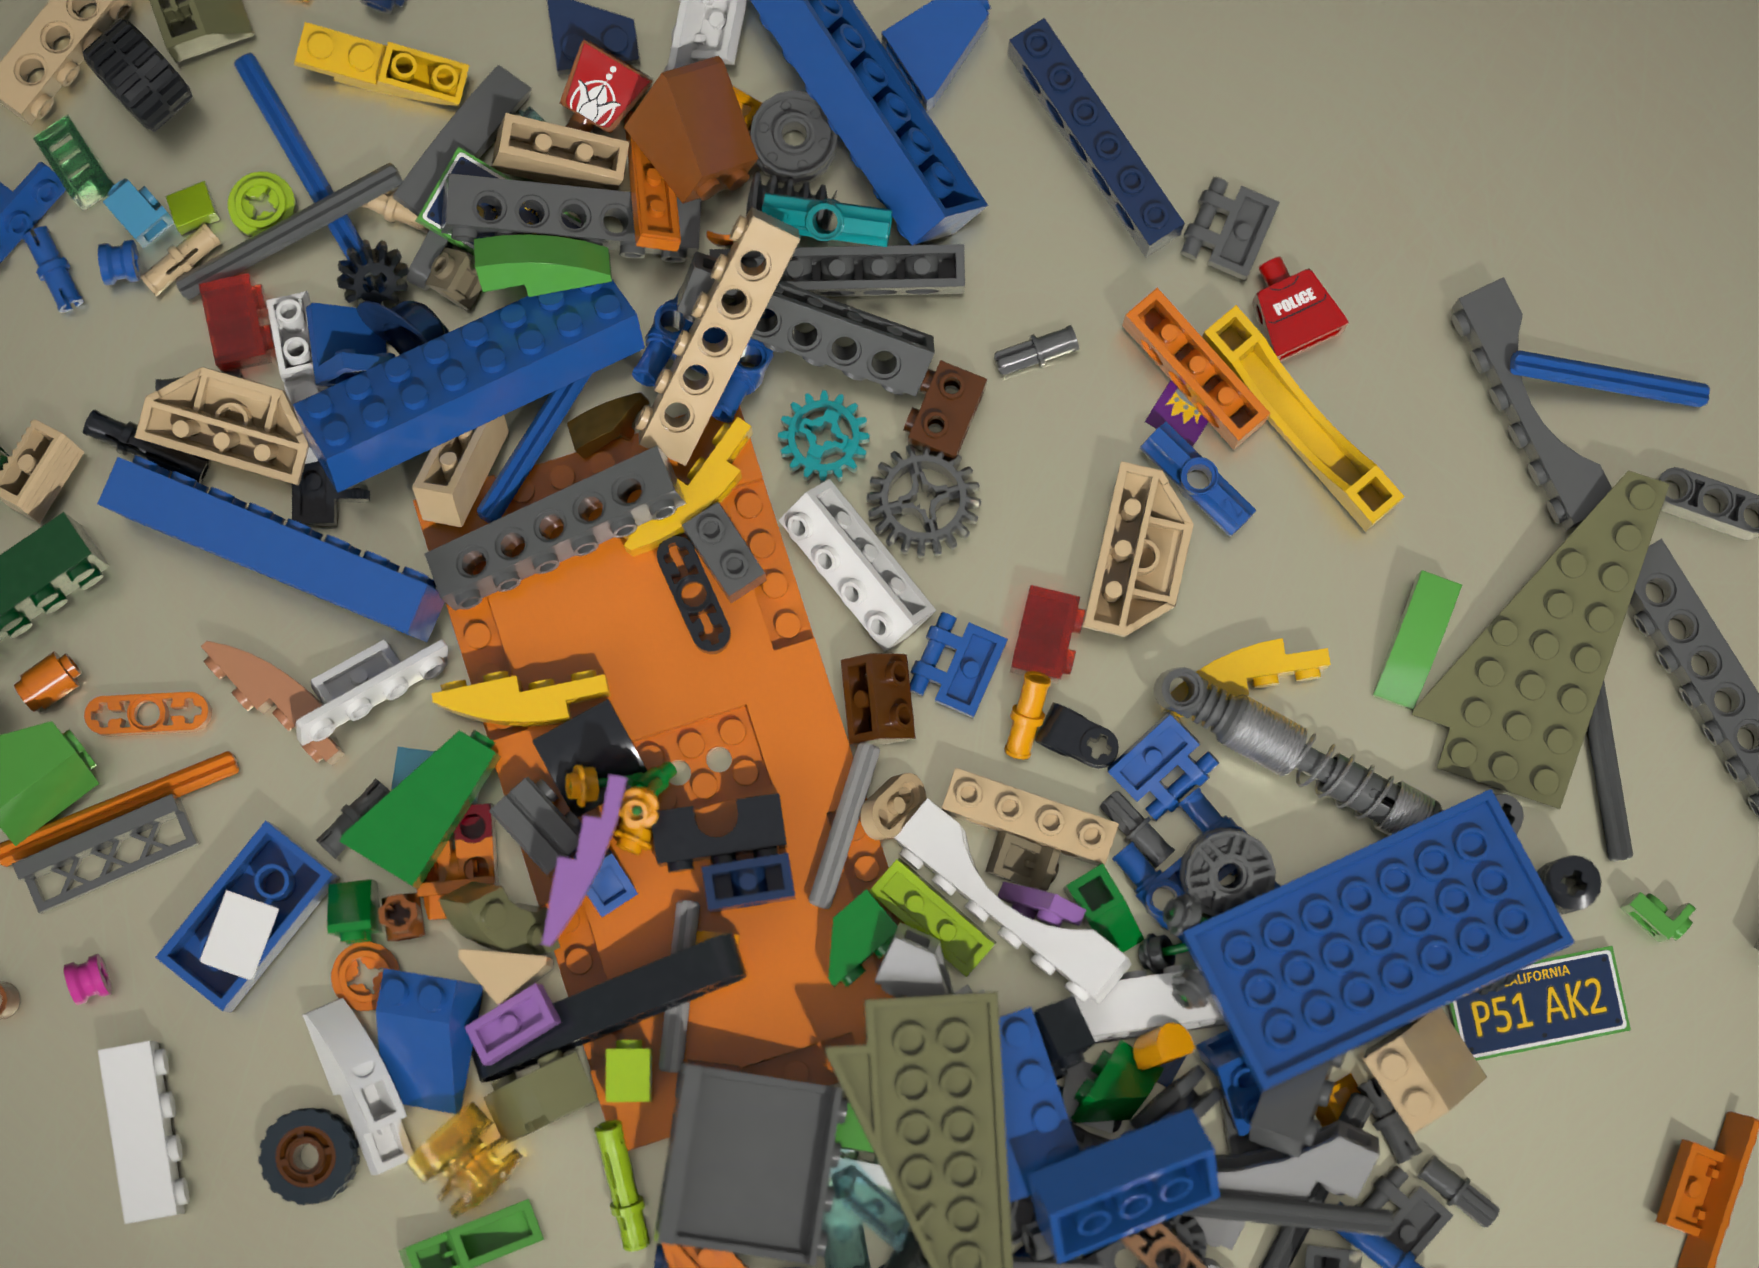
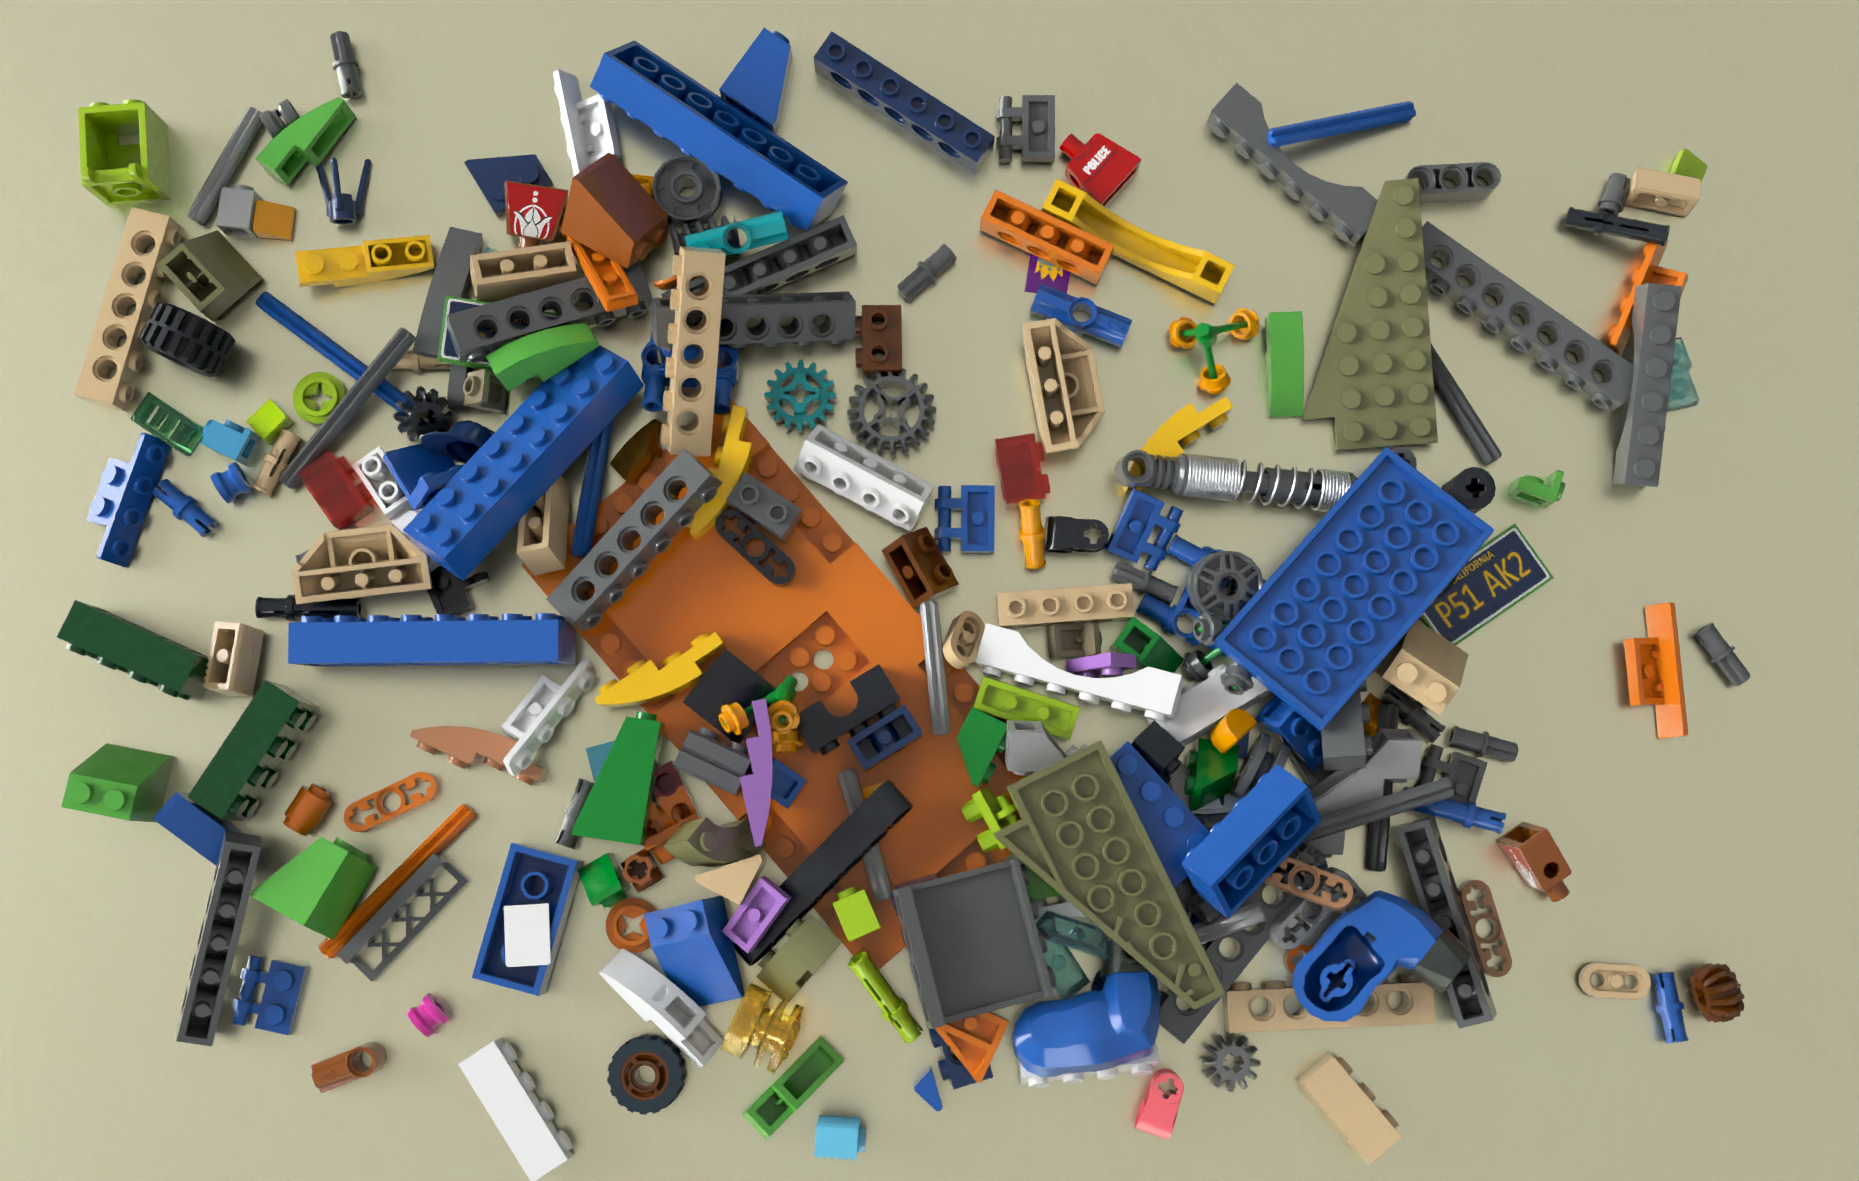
camera: 25 degrees left, 0 degrees up
none -> lime hips [961,786,1018,852]
none -> light orange plant [1168,308,1260,394]

